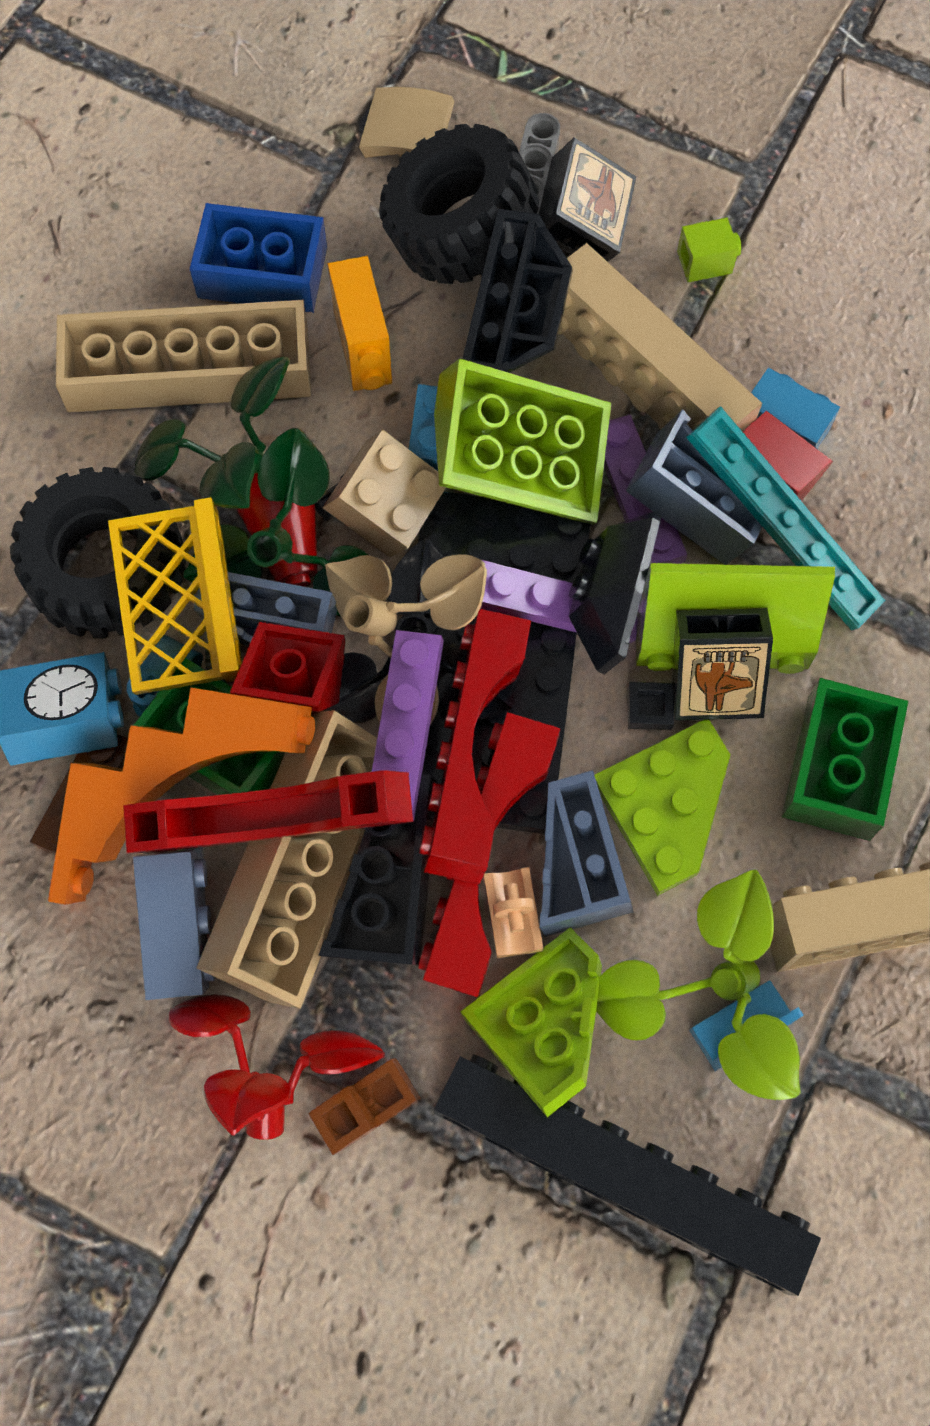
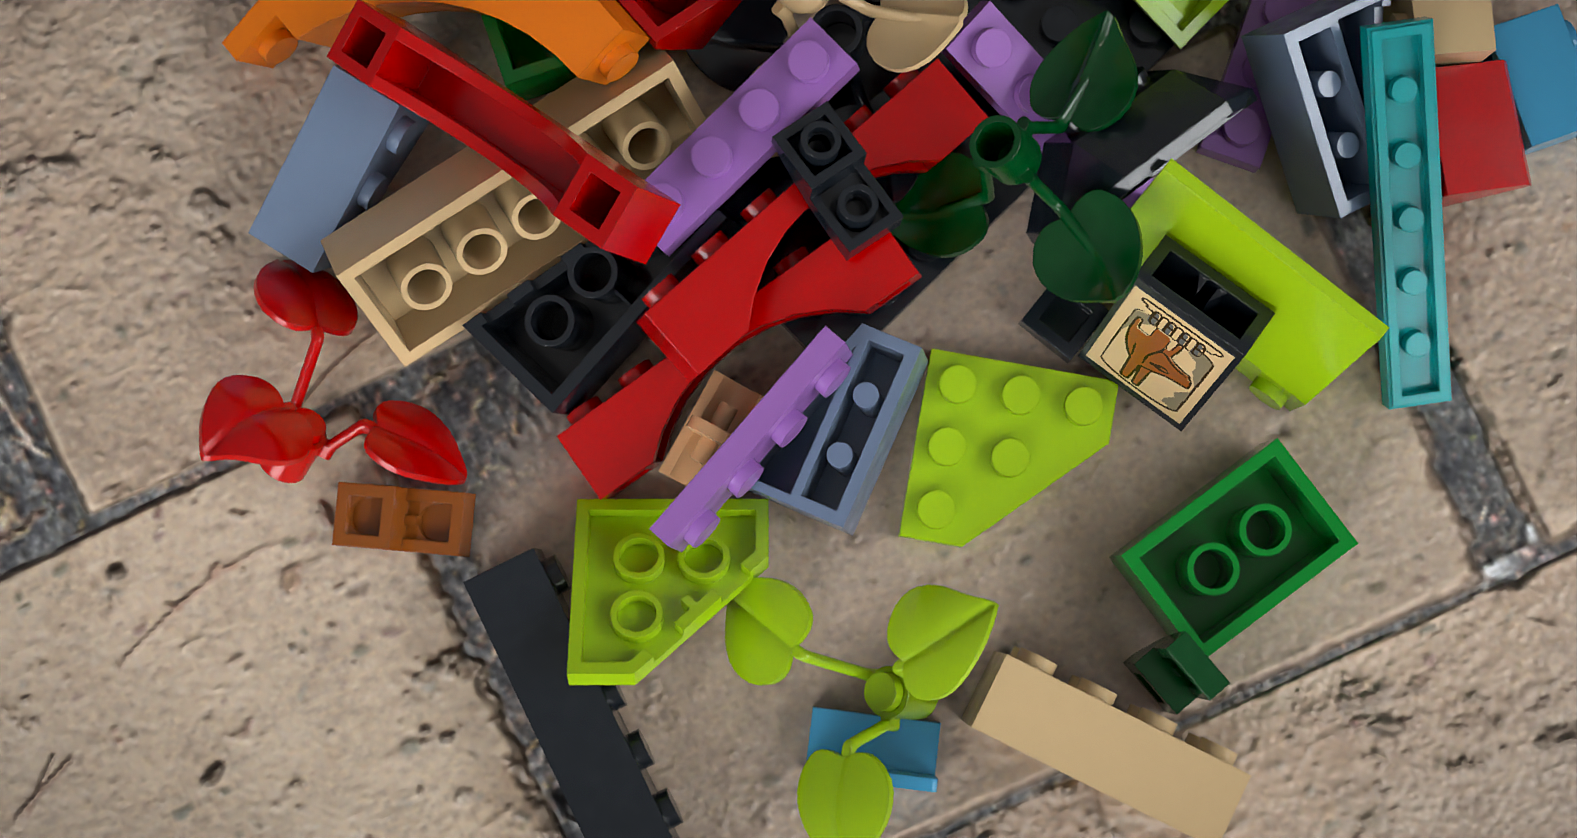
camera: 40 degrees right, 15 degrees up
none -> medium lavender plate [649,326,853,552]
none -> black slope [771,101,904,261]
none -> dark green plant [891,11,1143,303]
none -> dark green slope [1123,631,1230,715]

